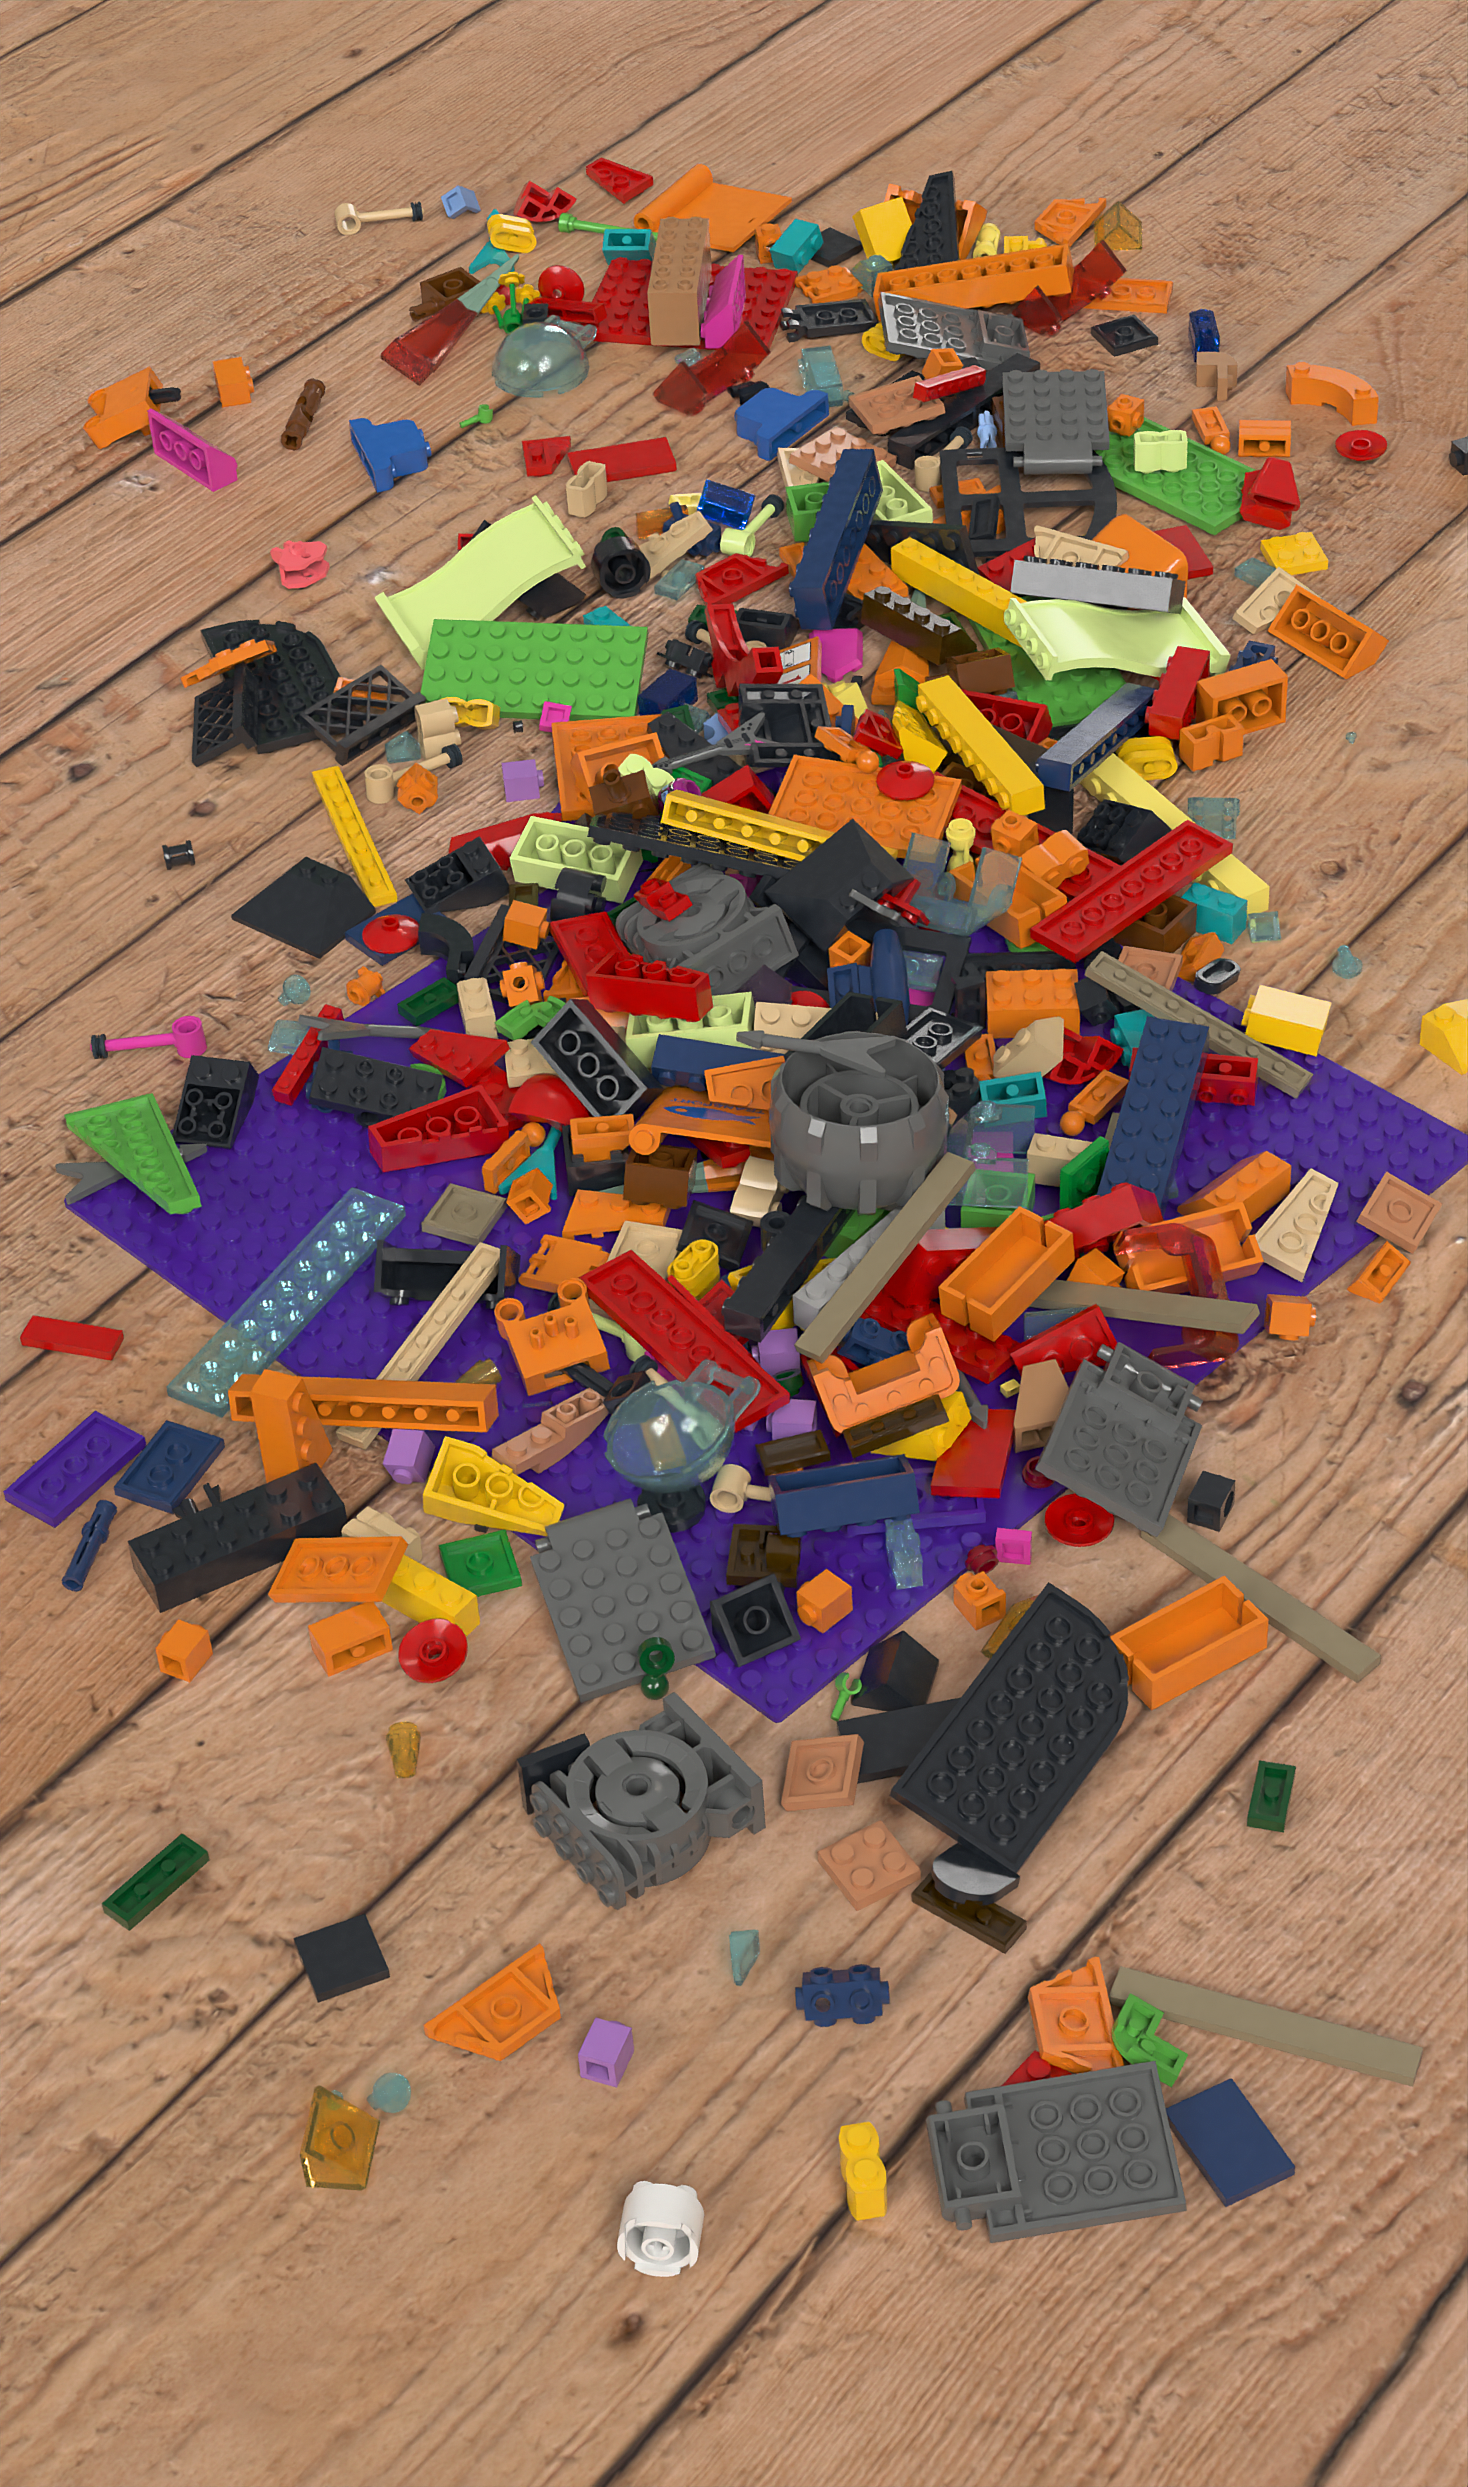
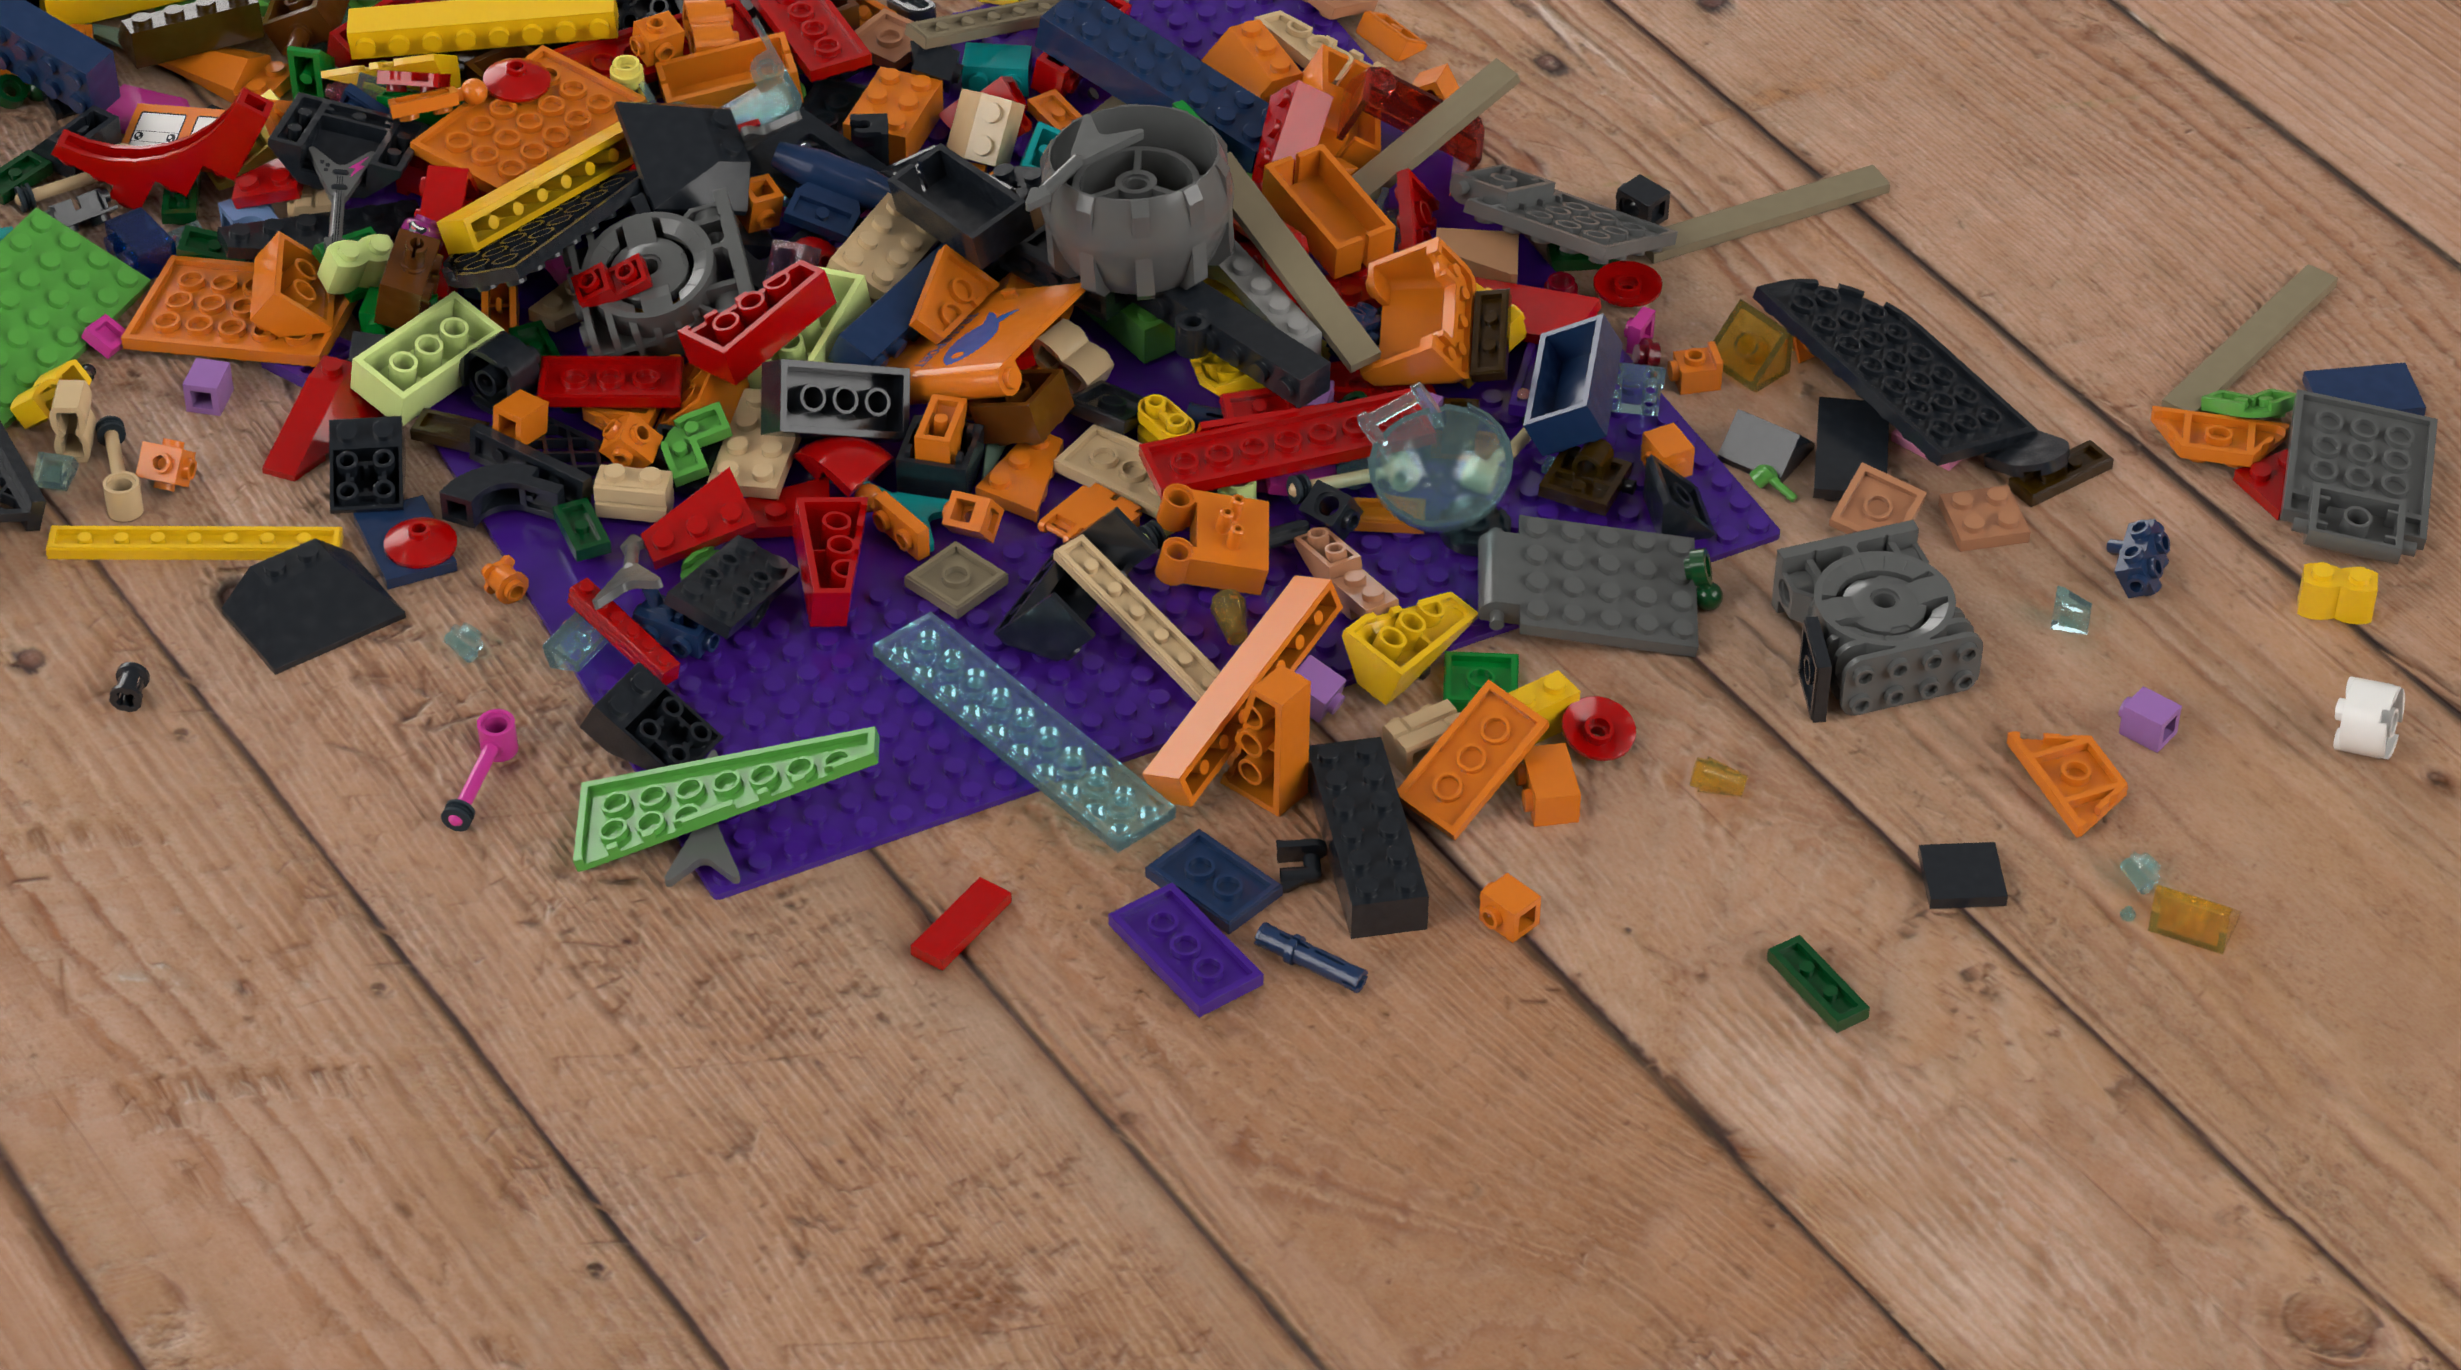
camera: 75 degrees left, 0 degrees up
orange piece [1110,1575,1269,1711] -> none
dark green plate [1247,1760,1296,1833] -> none

